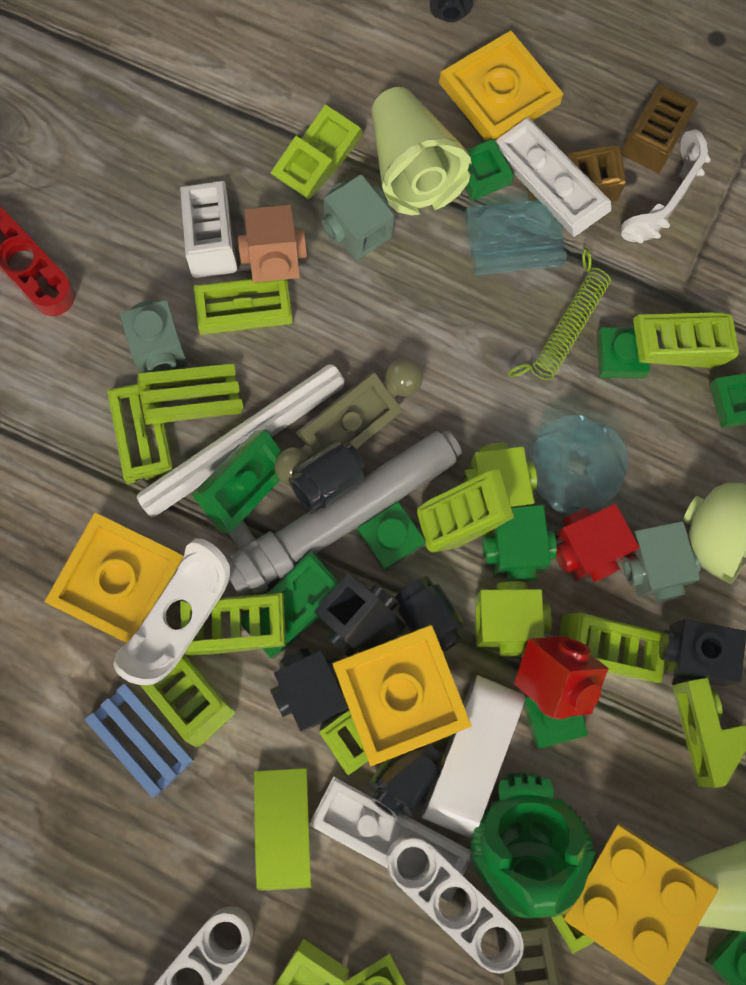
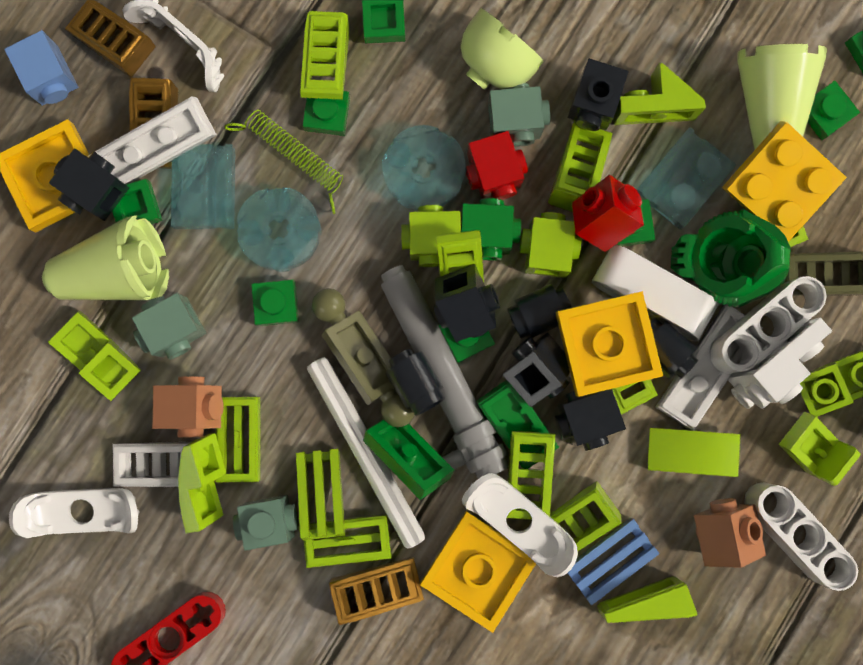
camera: 75 degrees left, 10 degrees up
none -> medium blue brick [4,30,79,106]
none -> white piece [9,488,140,538]
none -> black brick [49,148,130,221]
none -> lime slope [178,433,226,533]
none -> clear light blue plate [237,187,322,272]
none -> green plate [251,280,299,326]
none -> pearl gold slope [329,557,424,625]
none -> black brick [434,264,500,342]
none -> lime slope [597,576,697,623]
none -> clear light blue plate [637,127,736,230]
none -> nougat brick [694,498,766,568]
none -> white plate [728,317,832,409]

